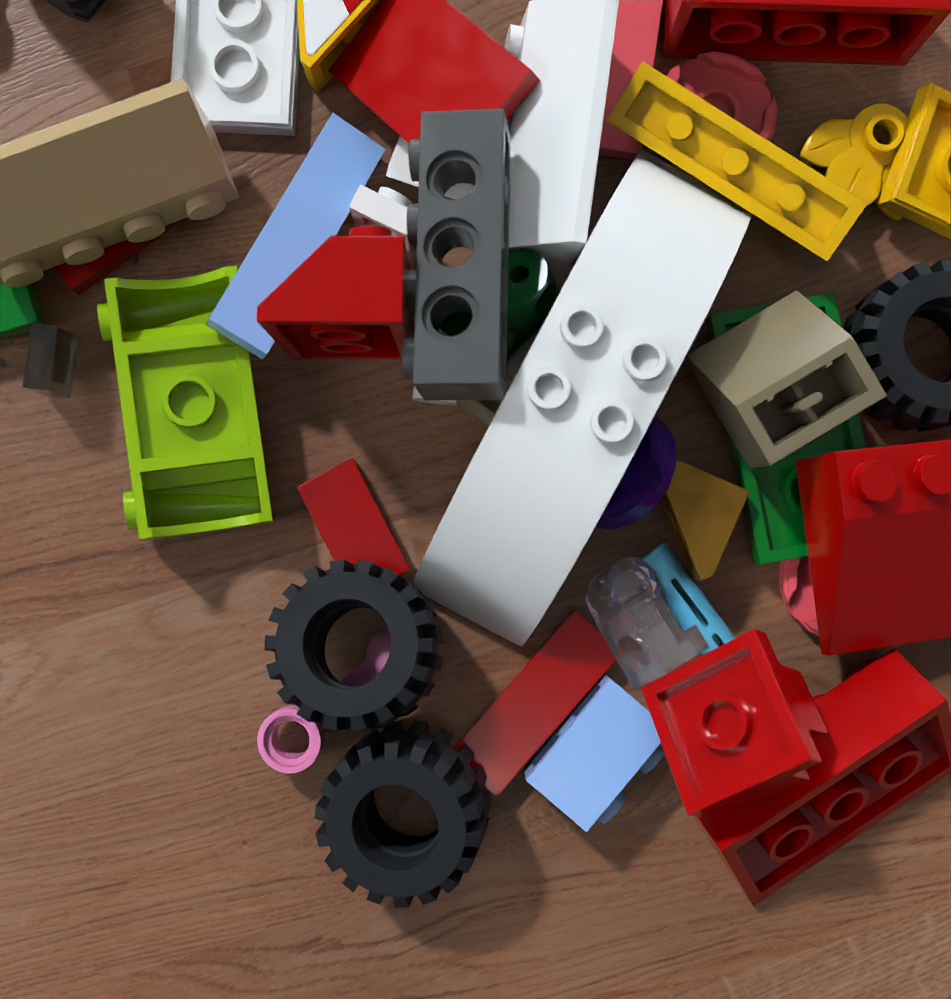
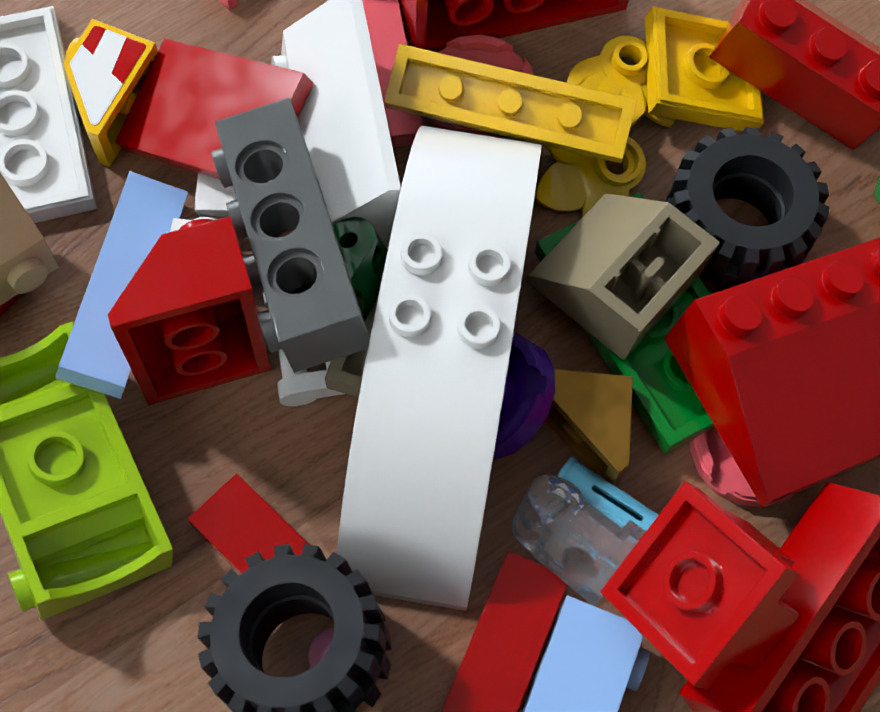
camera: 25 degrees left, 20 degrees down
none -> yellow plate [535,137,646,217]

